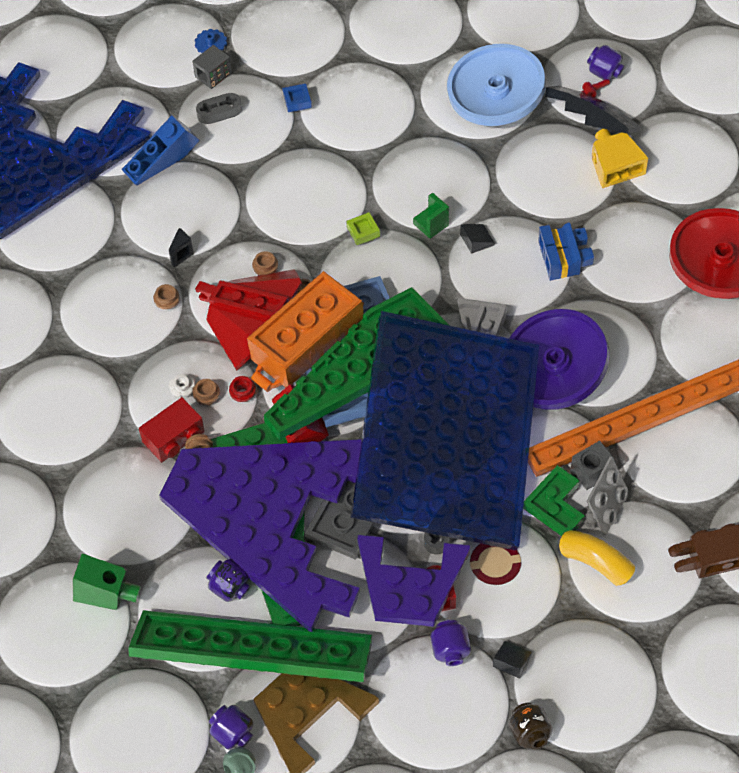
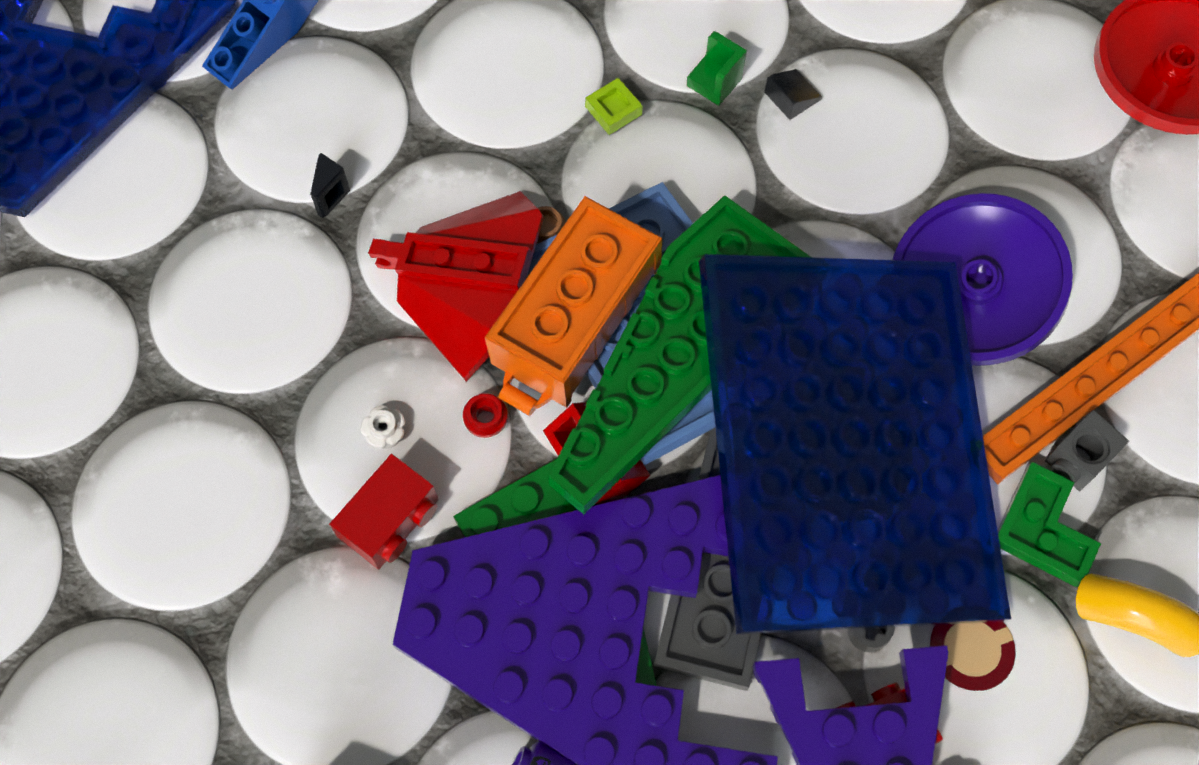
camera: 15 degrees left, 10 degrees up
medium nougat plate [153,284,180,309] -> none
medium nougat plate [185,434,213,449] -> none
medium nougat plate [193,379,220,405] -> none
medium nougat plate [252,251,278,275] -> none
light grey wing [457,298,508,354] -> none
blue hips [538,222,594,281] -> none
light grey hinge [584,457,629,535] -> none

